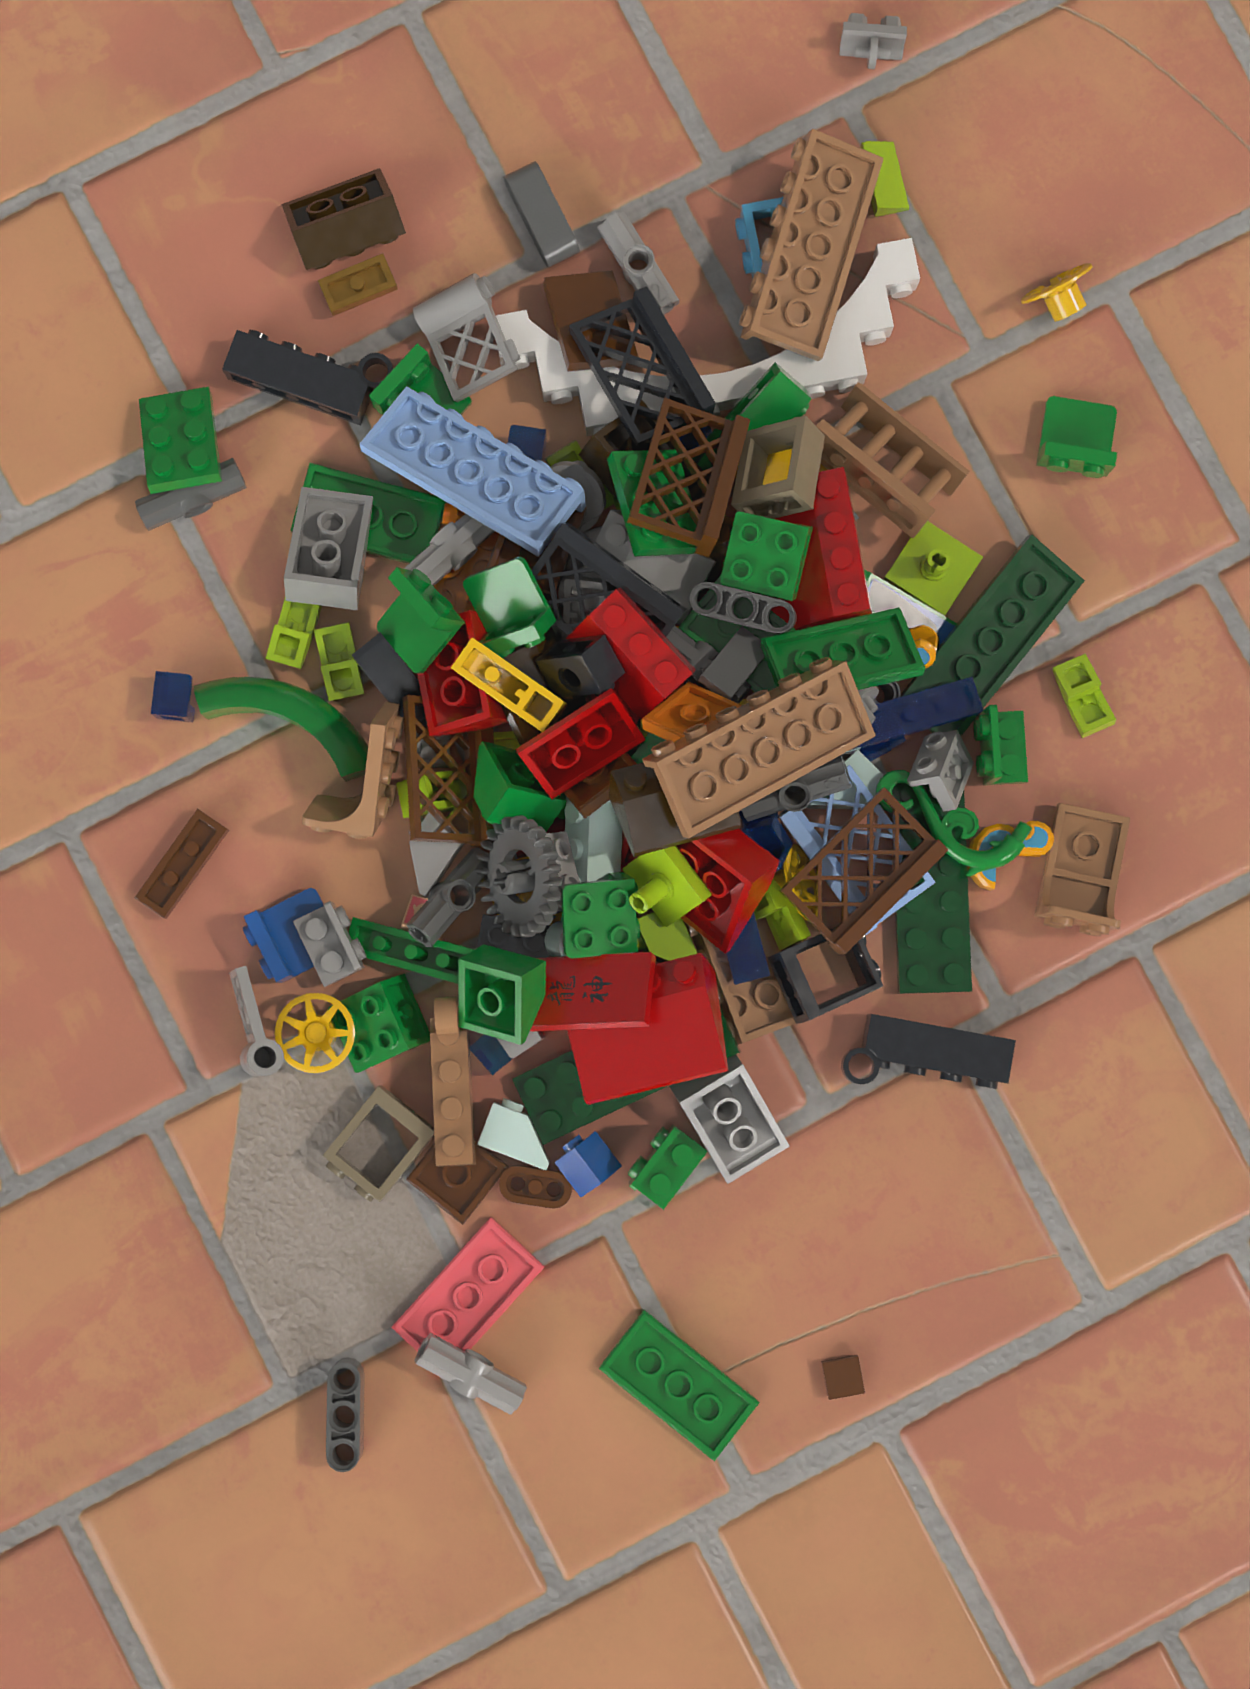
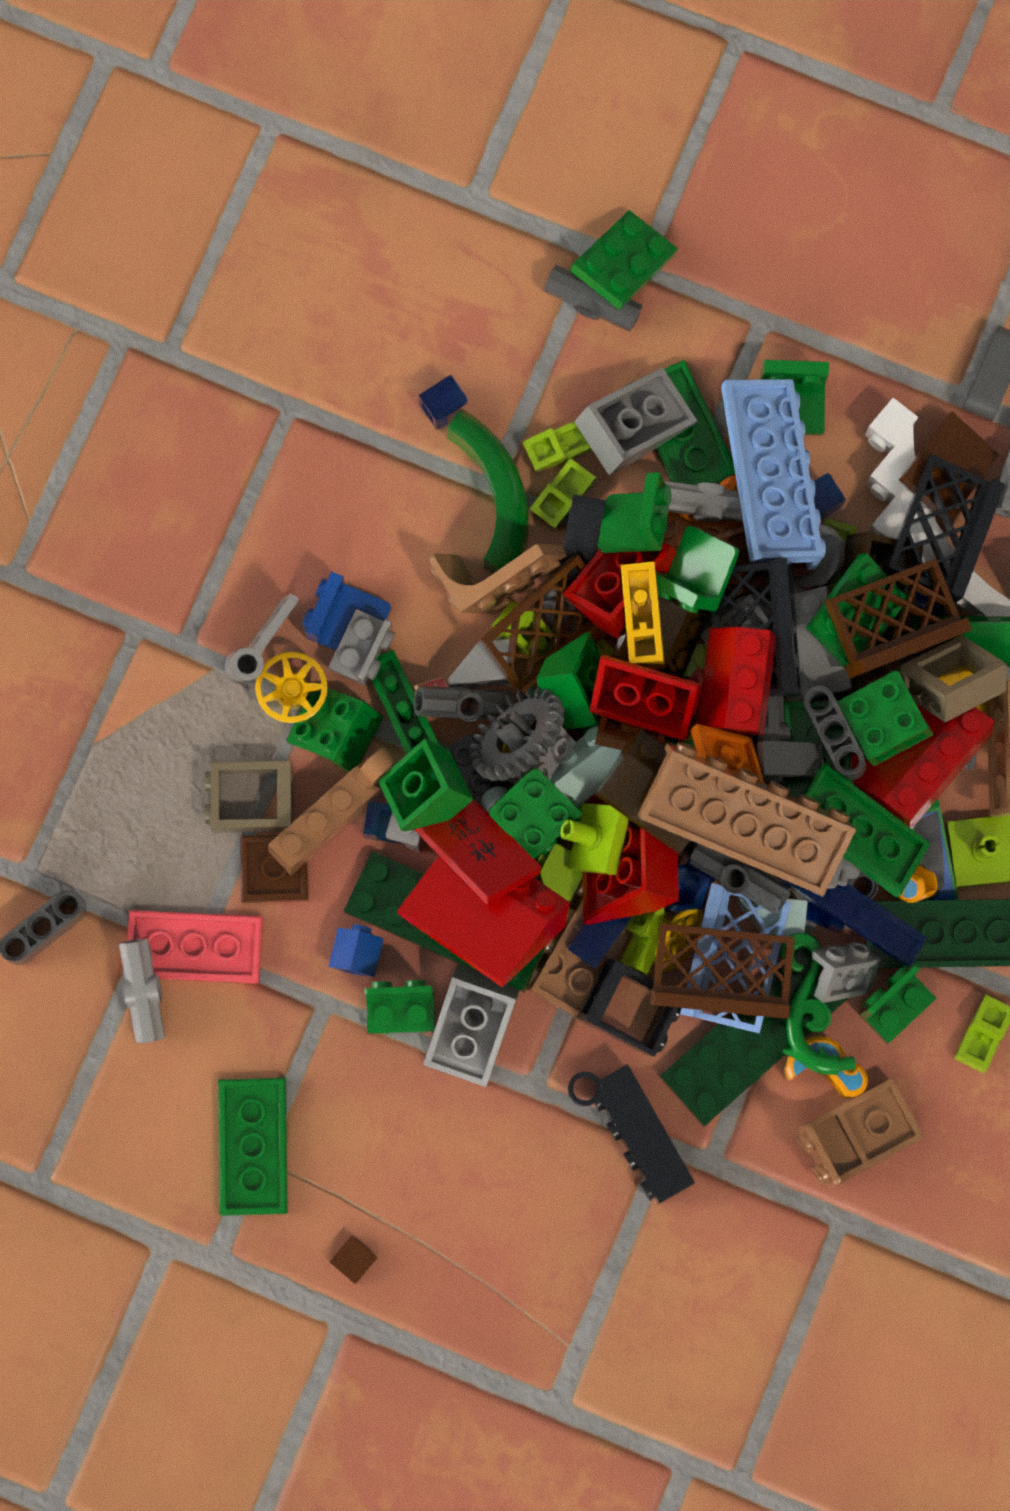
camera: 50 degrees right, 5 degrees down
reddish brown plate [134,808,229,919] -> none
black hinge [222,330,394,426] -> none
dark brown slope [281,168,406,270] -> none
pearl gold plate [318,253,398,316] -> none
light grey piece [413,273,521,402] -> none
light aqua slope [477,1098,550,1170] -> none
reddish brown plate [499,1165,572,1209] -> none
black brick [535,635,625,699] -> none

